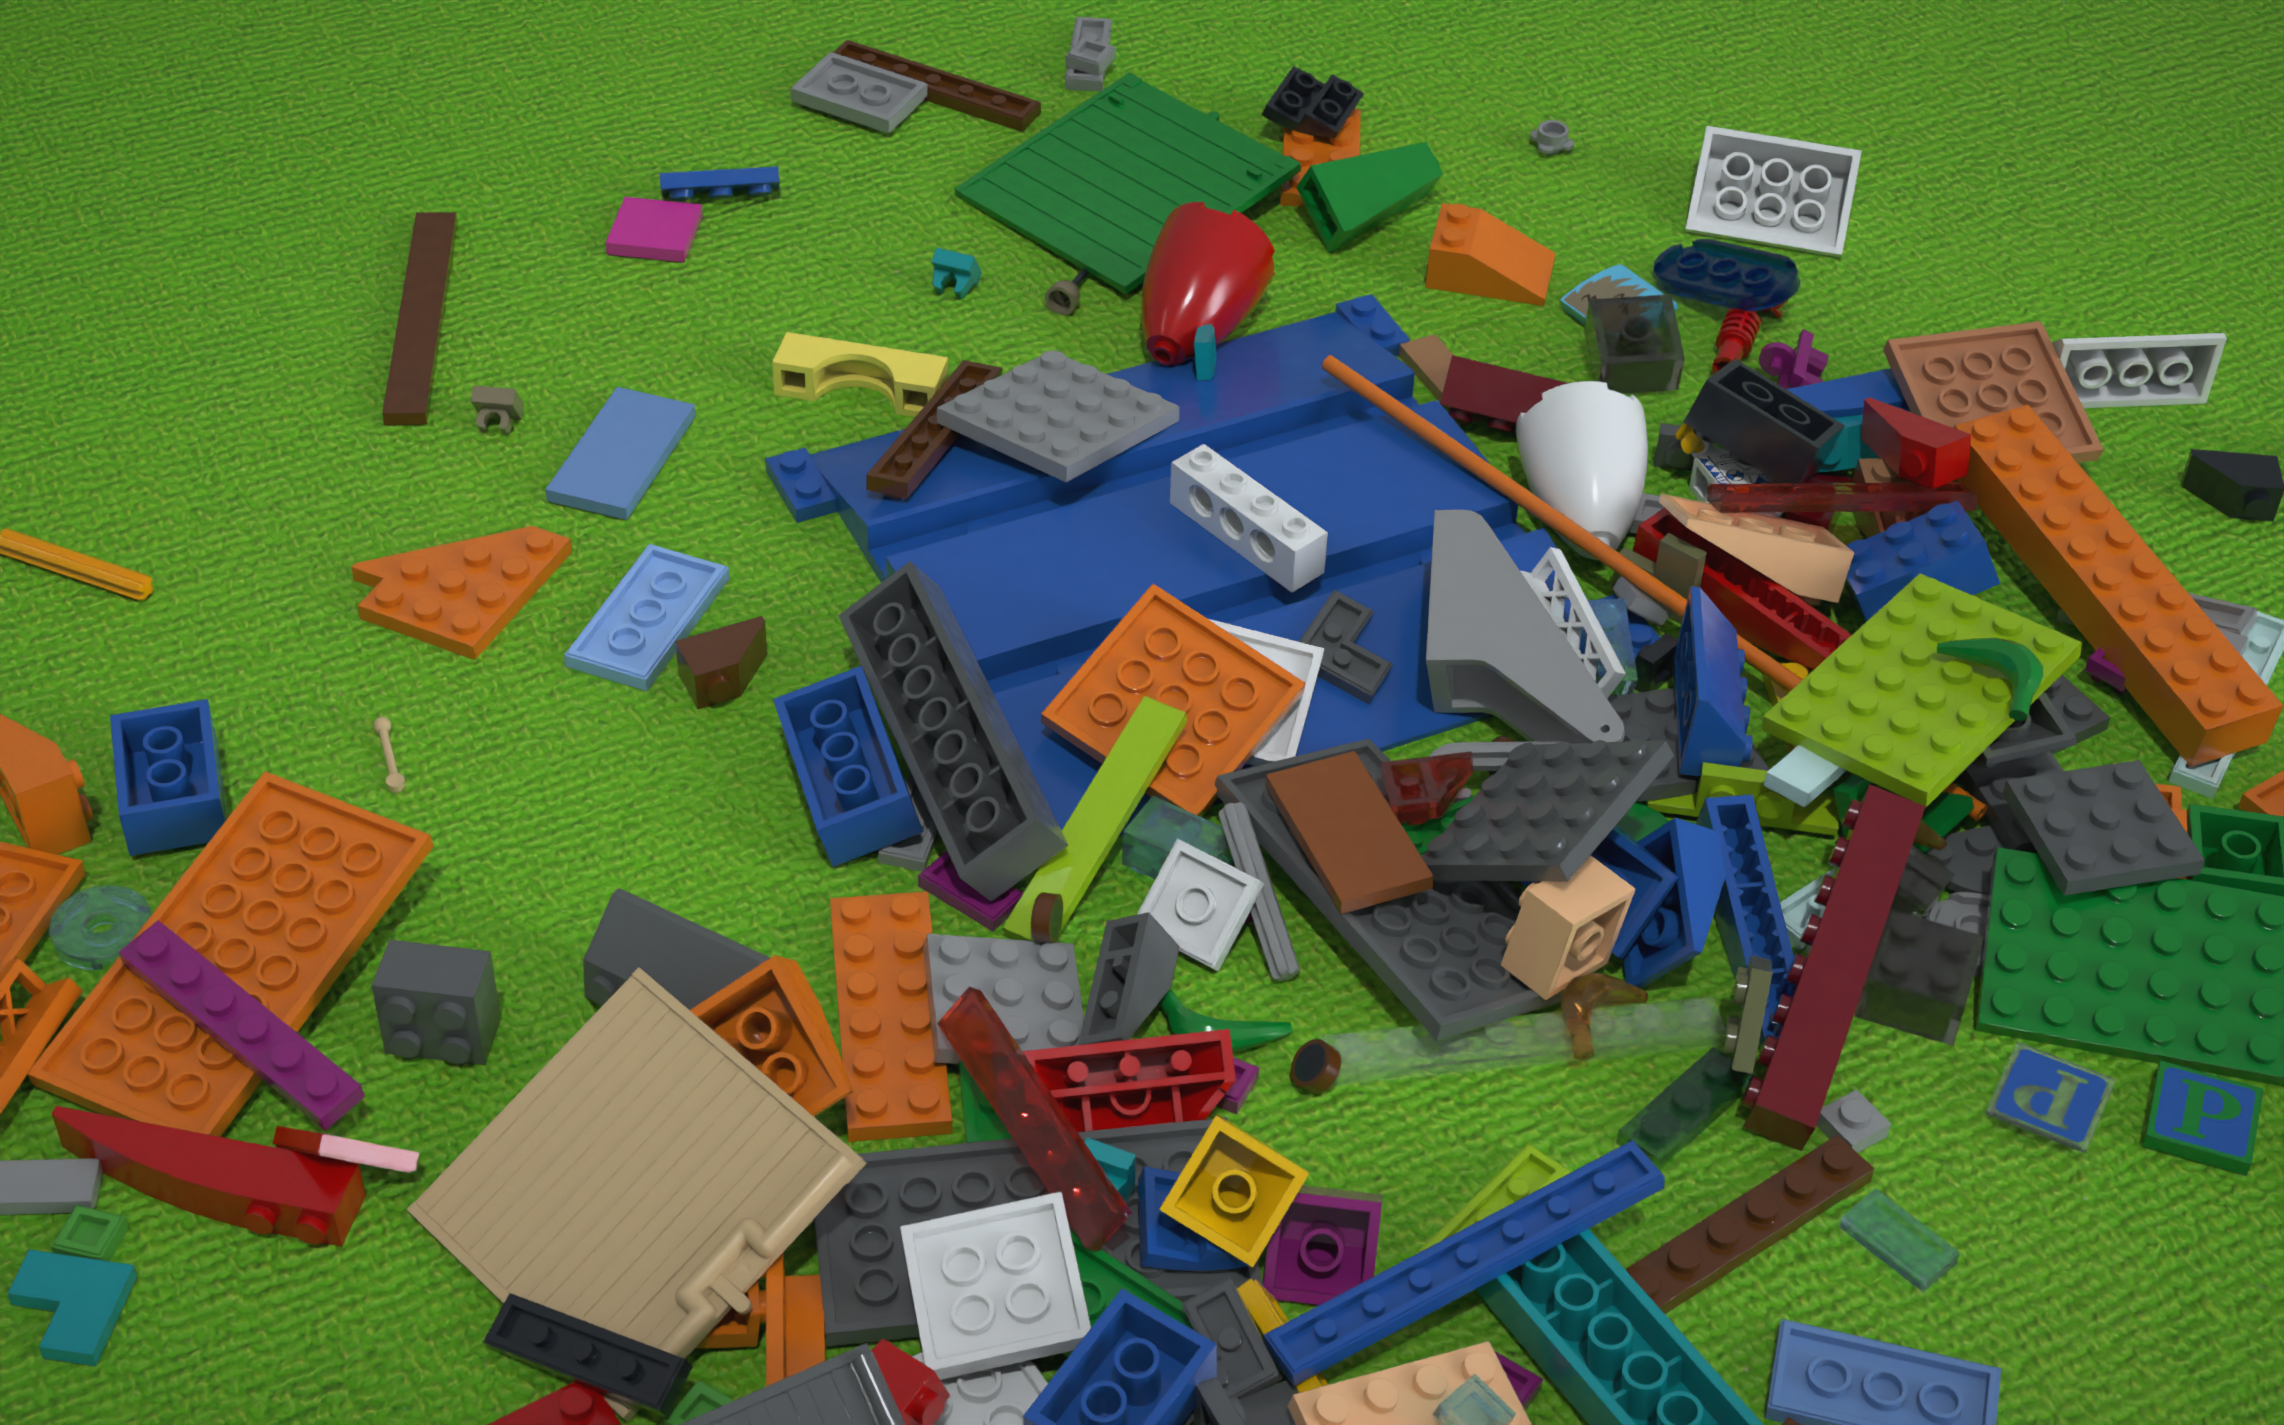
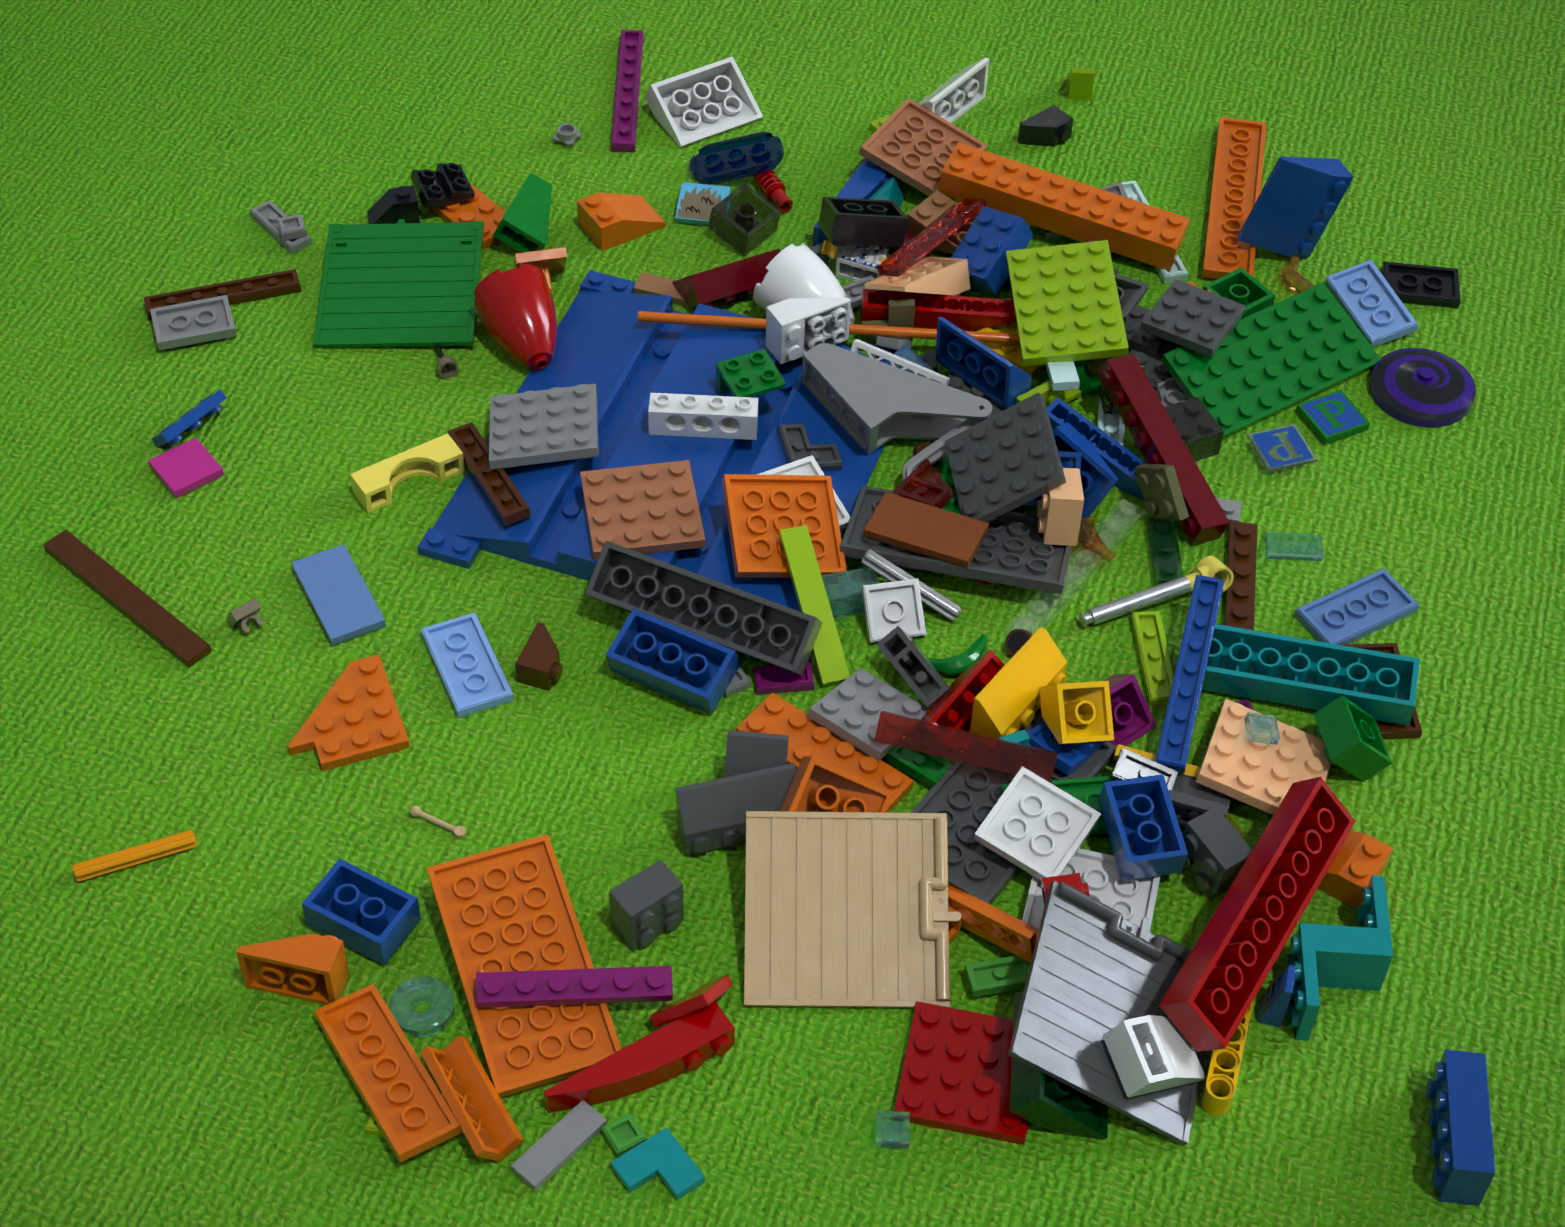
camera: 45 degrees left, 5 degrees up
black tile [483,1293,693,1418] -> none
teal tile [932,248,982,299] -> none
reddish brown tile [1031,892,1063,944] -> none
teal tile [1194,324,1217,380] -> none
magenta hips [1759,329,1829,389] -> none
red slope [1861,397,1971,489] -> none
green piece [1937,638,2043,721] -> none
none -> black slope [367,185,420,224]
none -> orange tile [513,247,567,291]
none -> nougat plate [580,460,706,560]
none -> magenta tile [611,30,644,152]
none -> green bracket [716,349,786,398]
none -> dark grey slope [724,730,789,778]
none -> white slope [766,298,851,364]
none -> yellow slope [969,627,1067,751]
none -> flat silver piece [1079,556,1234,628]

